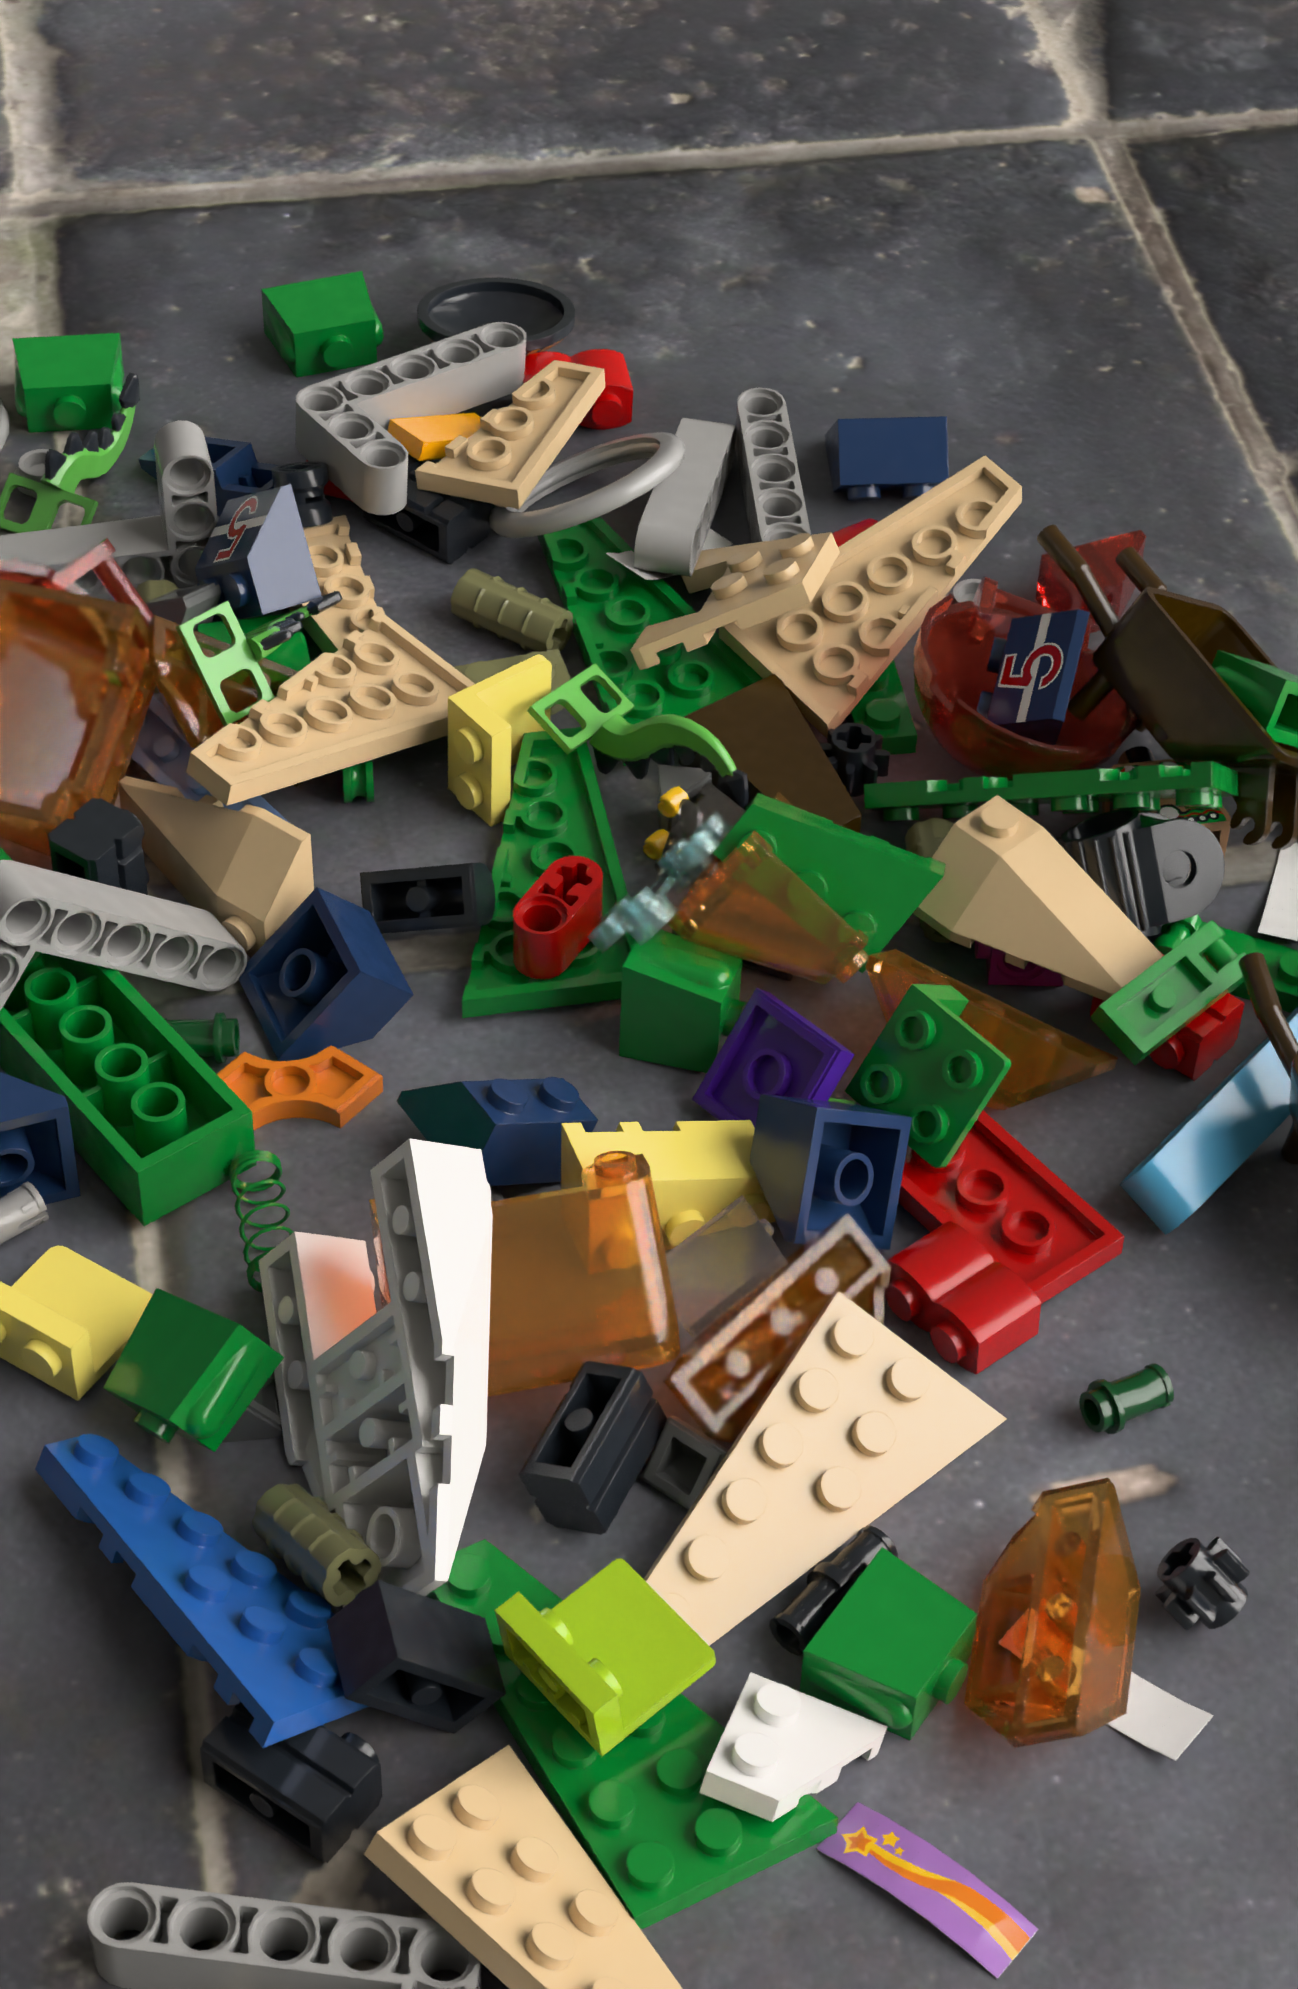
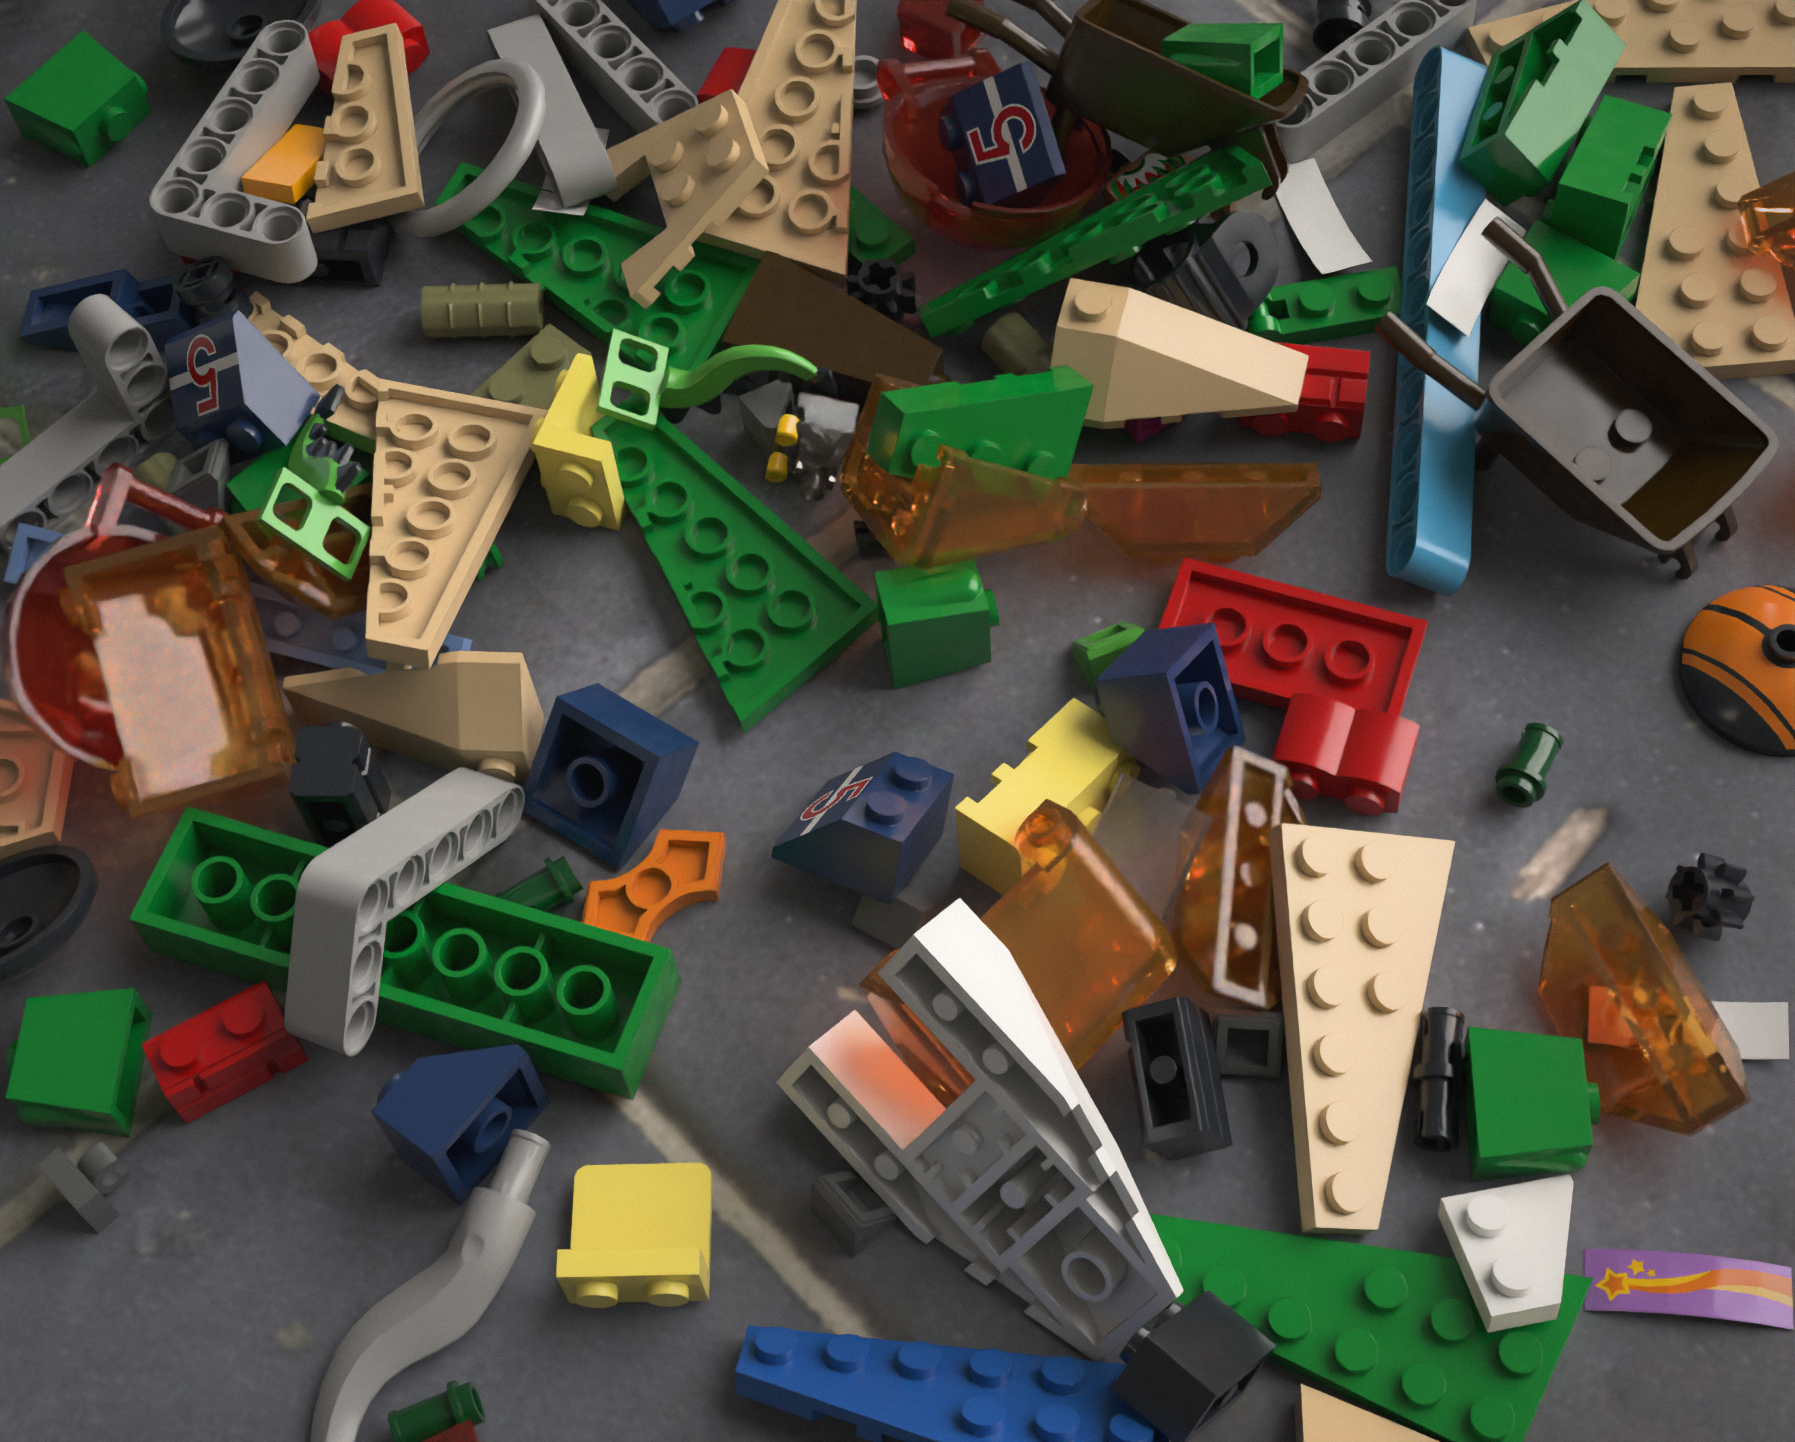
camera: 25 degrees left, 15 degrees up
green torso [103,1287,284,1452] -> none
green piece [228,1150,294,1293] -> none
olive axle [252,1484,382,1607] -> none
black brick [360,862,496,934] -> none
lime bracket [495,1558,716,1756] -> none
red beam [513,856,603,979] -> none
clear light blue plant [587,811,731,953] -> none
dark purple tile [692,988,855,1128] -> none
green bracket [845,984,1011,1168] -> none
green plate [1090,920,1246,1065] -> none

